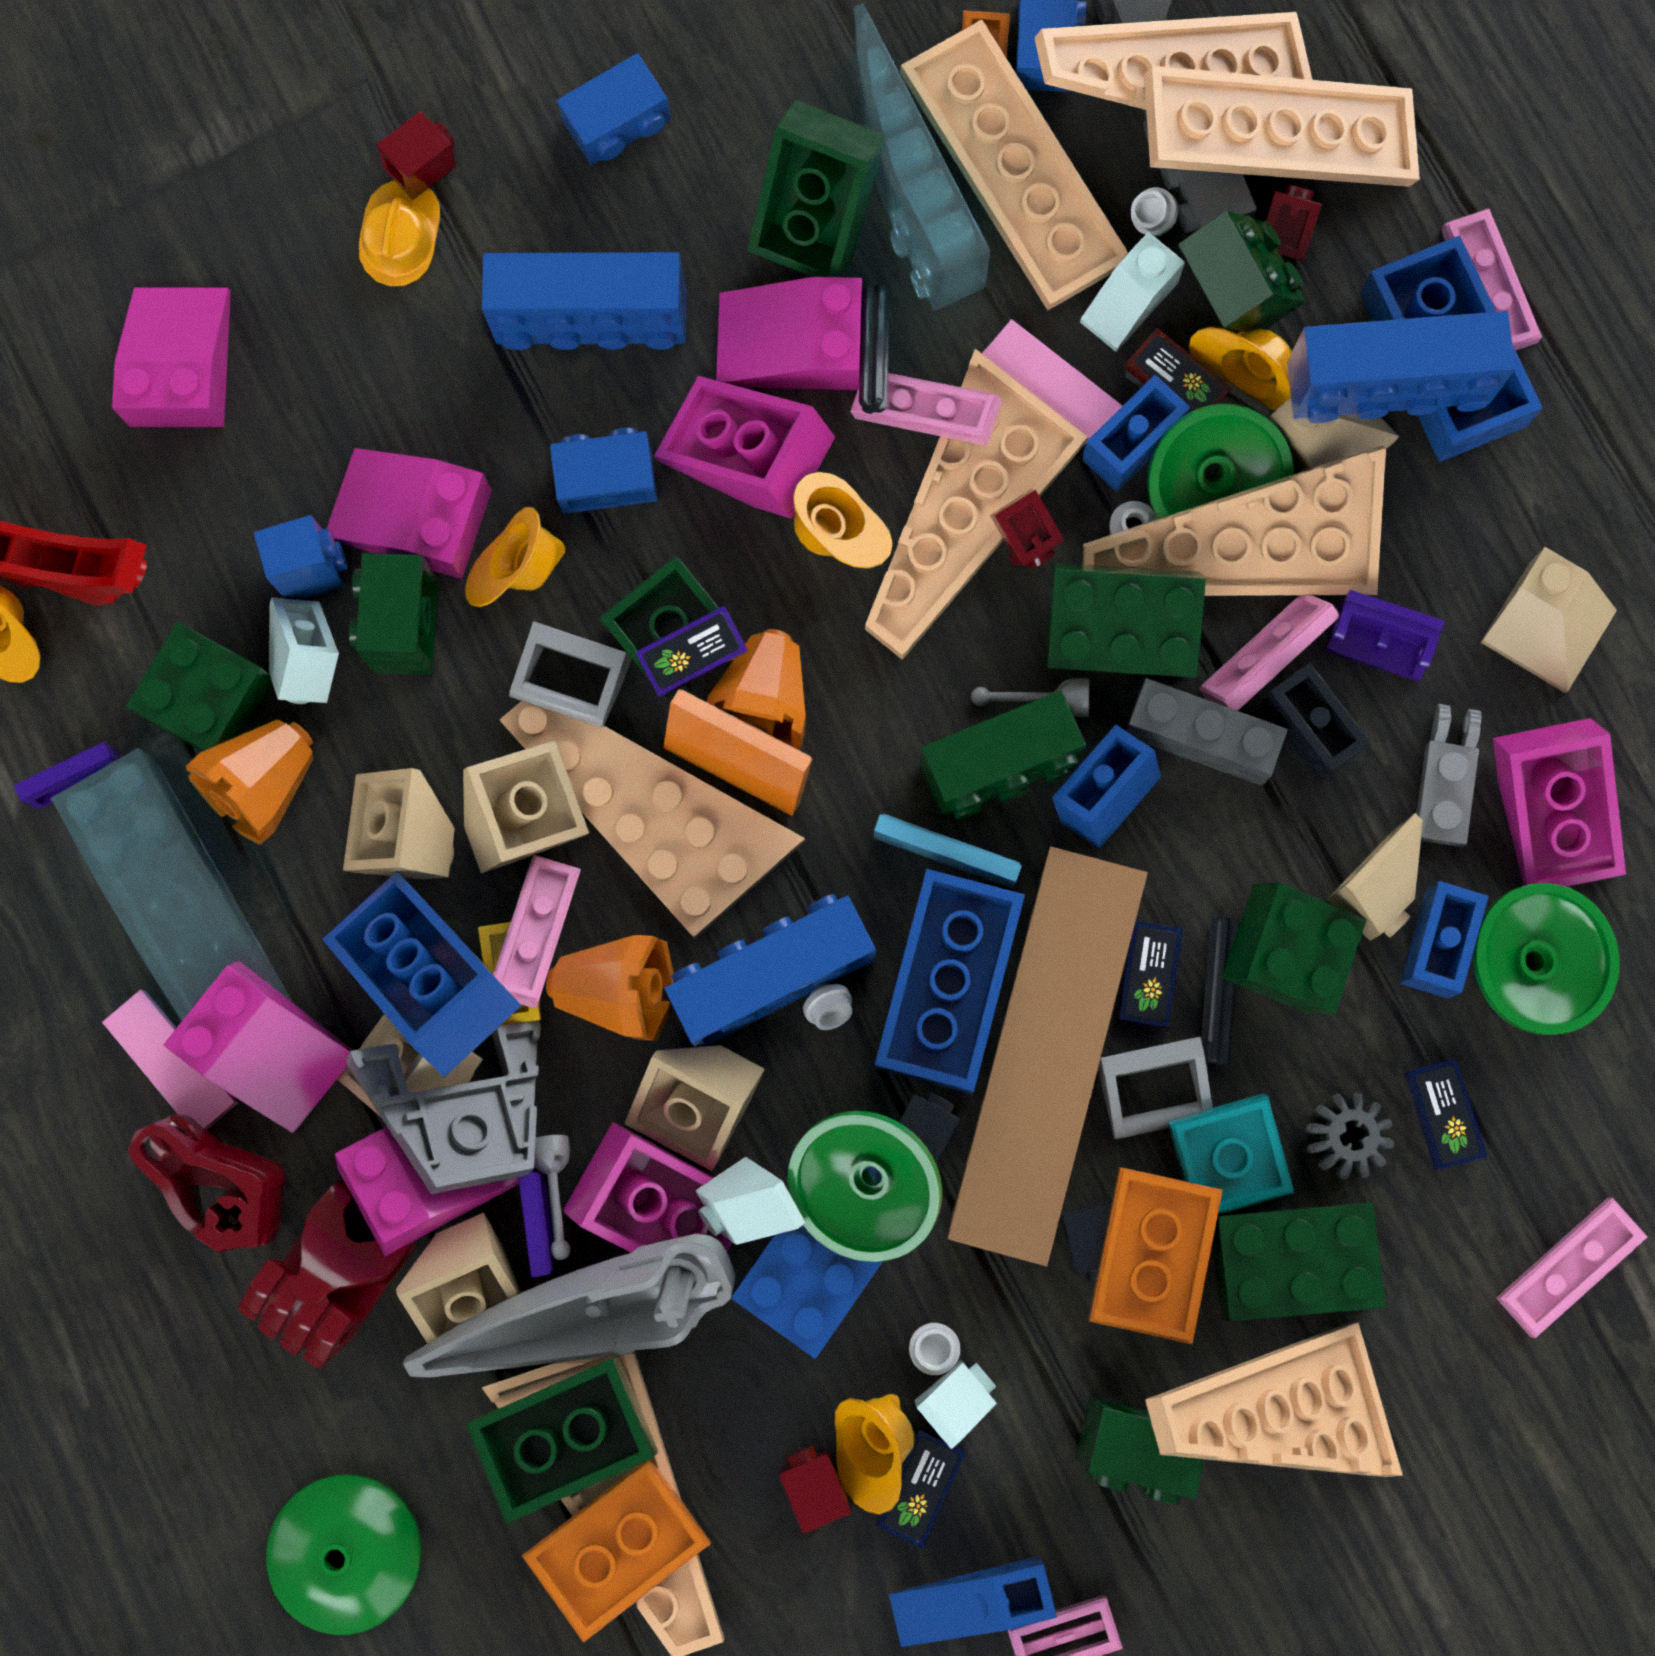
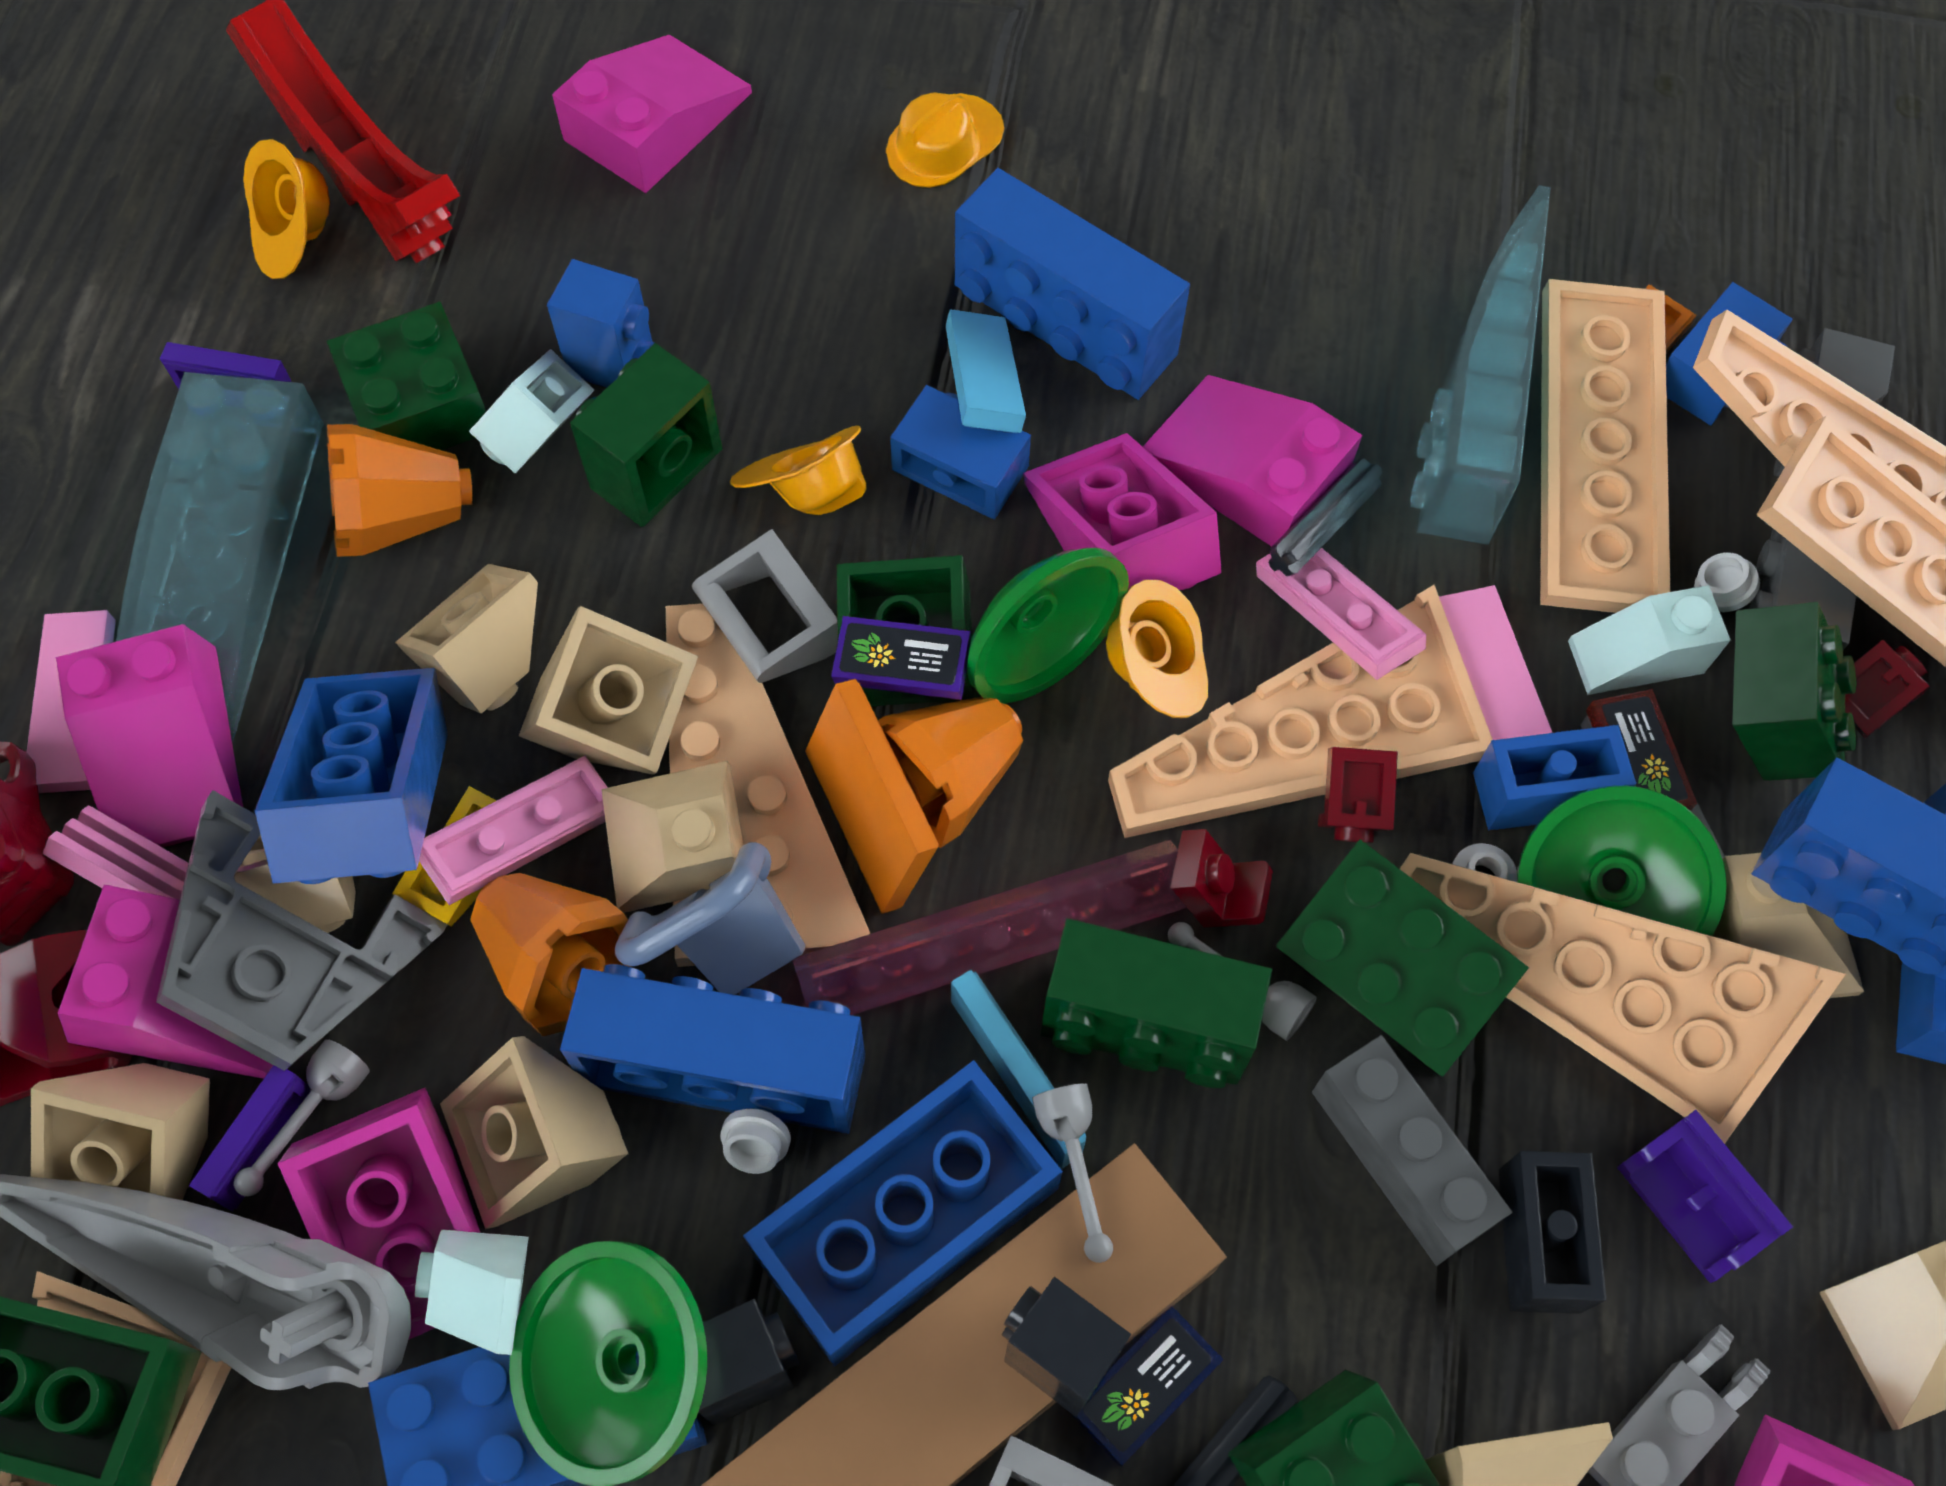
camera: 30 degrees right, 15 degrees down
dark pink slope [327,448,492,579] -> none
dark red brick [377,111,456,200] -> none
blue brick [557,53,671,166] -> none
dark green brick [747,100,886,277] -> none
blue brick [1052,725,1161,849] -> none
light orange piece [1189,327,1292,410] -> none
bright pink tile [1199,595,1340,711] -> none
none -> bright pink tile [43,805,189,900]
none -> tan slope [601,761,743,913]
none -> sand blue piece [615,842,806,995]
none -> clear pink plate [793,840,1187,1015]
none -> medium azure tile [945,309,1026,433]
none -> green dish [967,548,1129,703]
none -> black brick [1002,1276,1131,1417]
none -> light grey hinge [1032,1084,1113,1263]
none -> dark red bracket [1171,829,1273,928]

